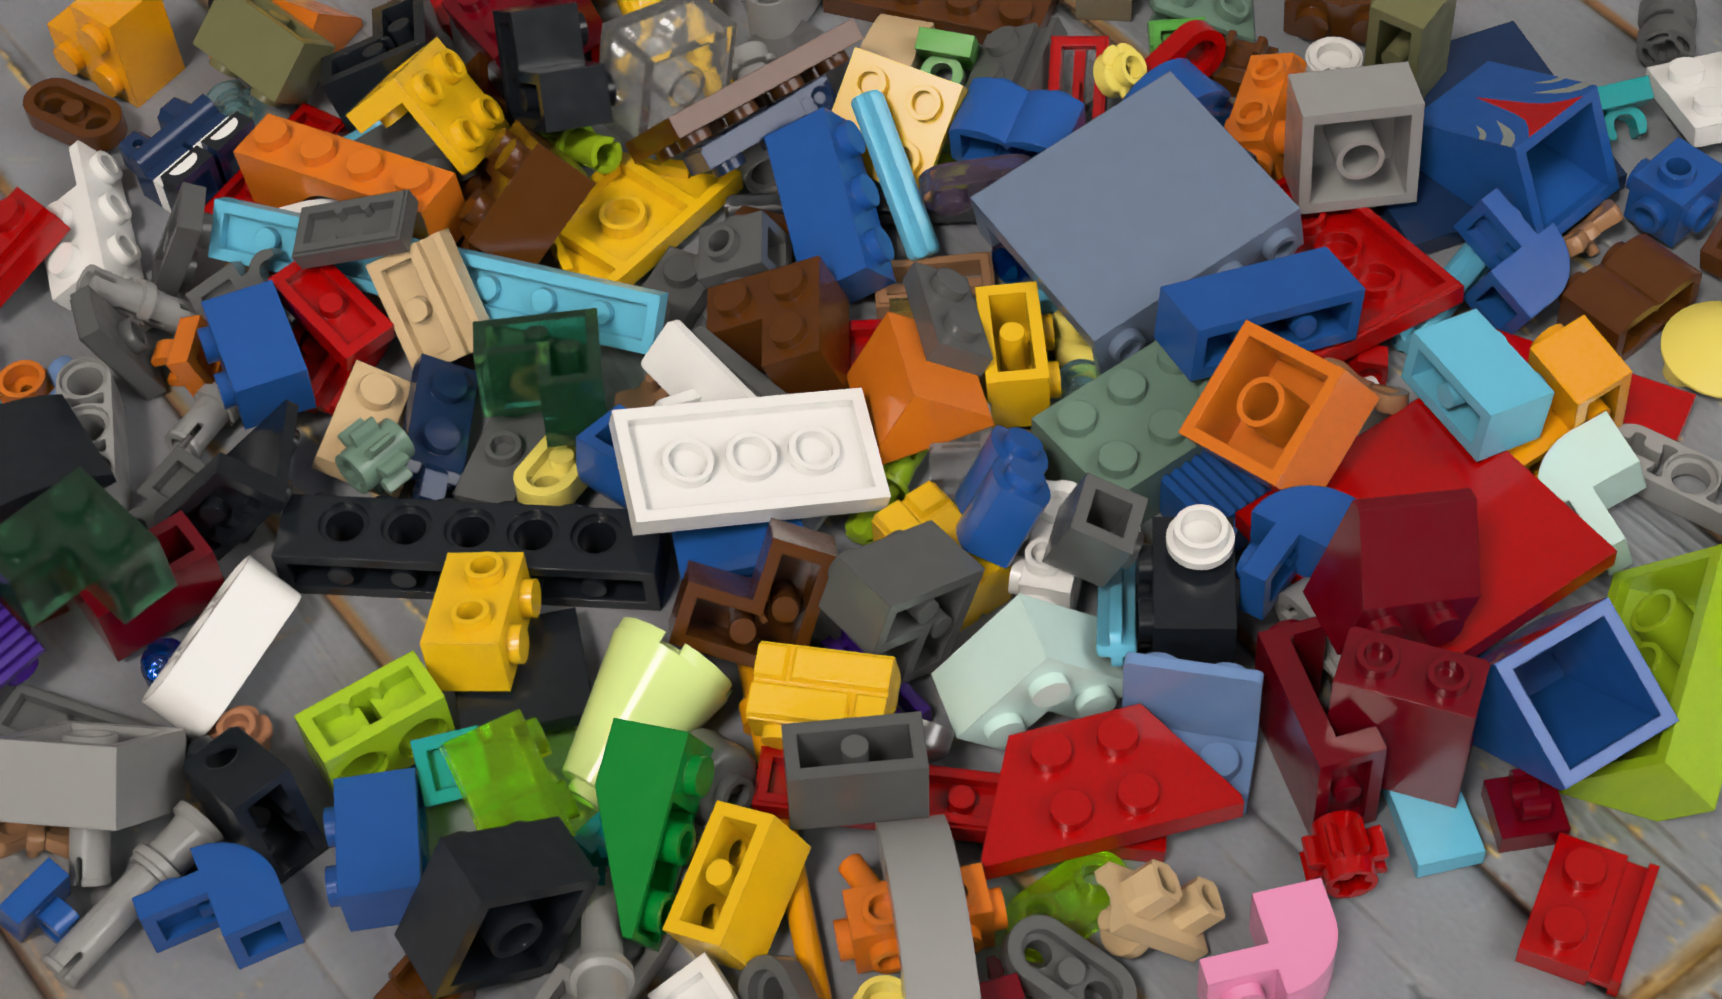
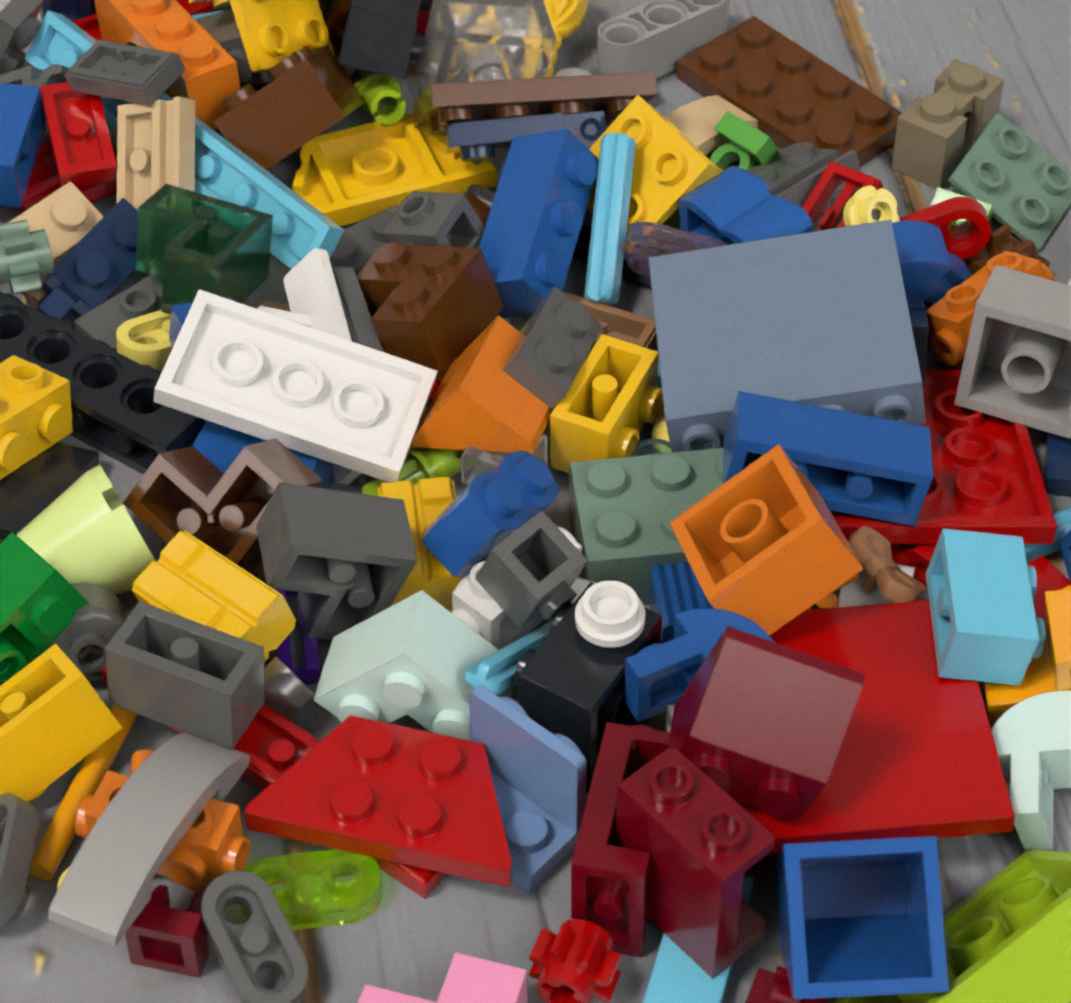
camera: 25 degrees right, 5 degrees down
tan hips [1094,859,1225,962] -> none

